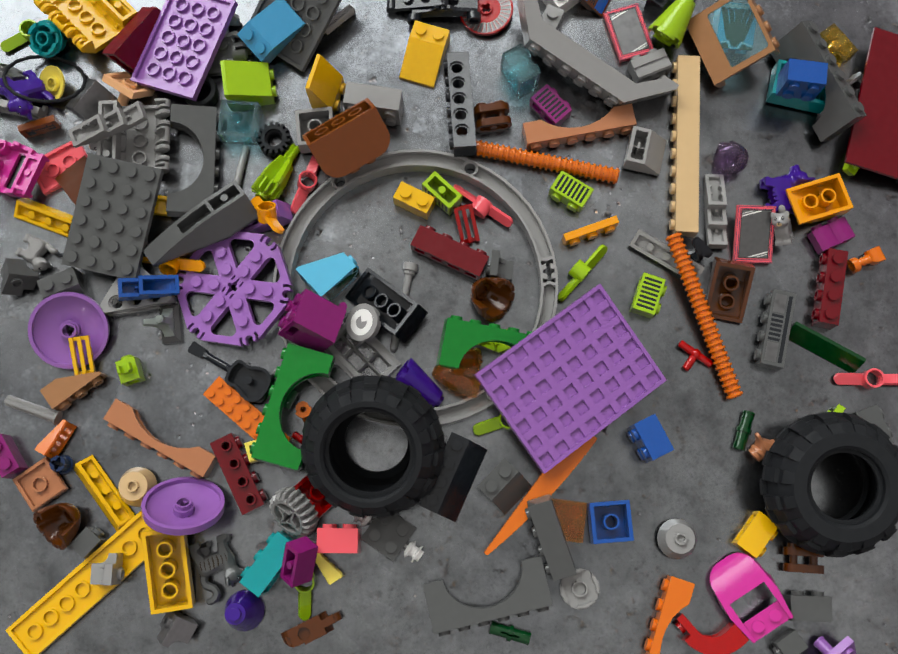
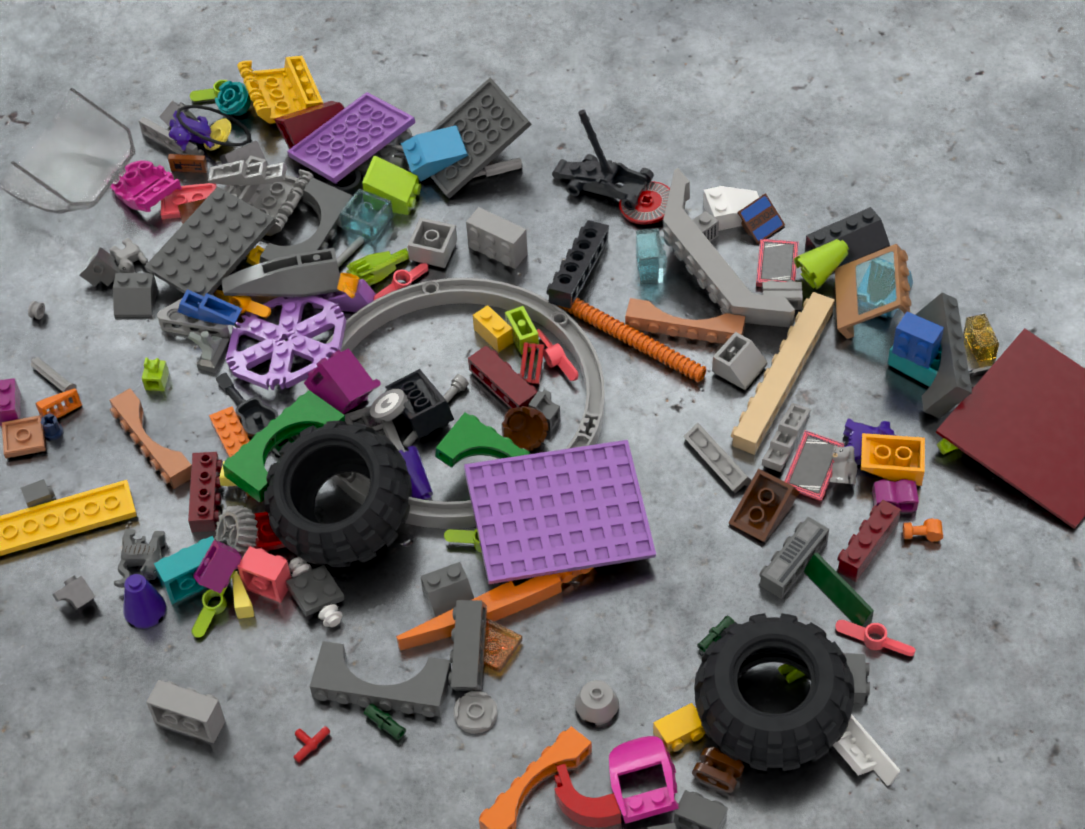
camera: 25 degrees right, 25 degrees down
yellow slope [14,198,73,237] -> none
medium lavender dish [28,292,110,369] -> none
reddish brown hair [33,503,81,550] -> none
medium nougat slope [40,371,107,411] -> none
yellow tile [68,335,96,375] -> none
yellow slope [74,454,135,531] -> none
light grey brick [90,553,125,585] -> none
light nougat tile [102,71,155,106] -> none
tan cone [118,467,157,507] -> none
medium lavender dish [141,477,225,536] -> none
yellow brick [141,528,195,615] -> none
black tyre [257,122,293,158] -> none
reddish brown piece [281,611,343,647] -> none
medium azure slope [296,252,360,302] -> none
dark orange brick [302,98,390,178] -> none
yellow slope [305,54,346,115] -> none
yellow slope [399,20,450,88] -> none
black slope [419,432,487,522] -> none
clear orange brick [431,347,483,398] -> none
reddish brown brick [473,100,512,133] -> none
magenta brick [530,84,572,127] -> none
lime brick [549,170,594,213] -> none
lime piece [558,245,608,302] -> none
light orange plate [562,215,619,246] -> none
blue brick [586,500,634,544] -> none
blue brick [627,414,674,463] -> none
lime brick [629,272,667,319] -> none
orange piece [665,232,743,399] -> none
red piece [678,340,713,371] -> none
black helmet [681,236,713,261] -> none
clear purple hair [714,141,749,176] -> none

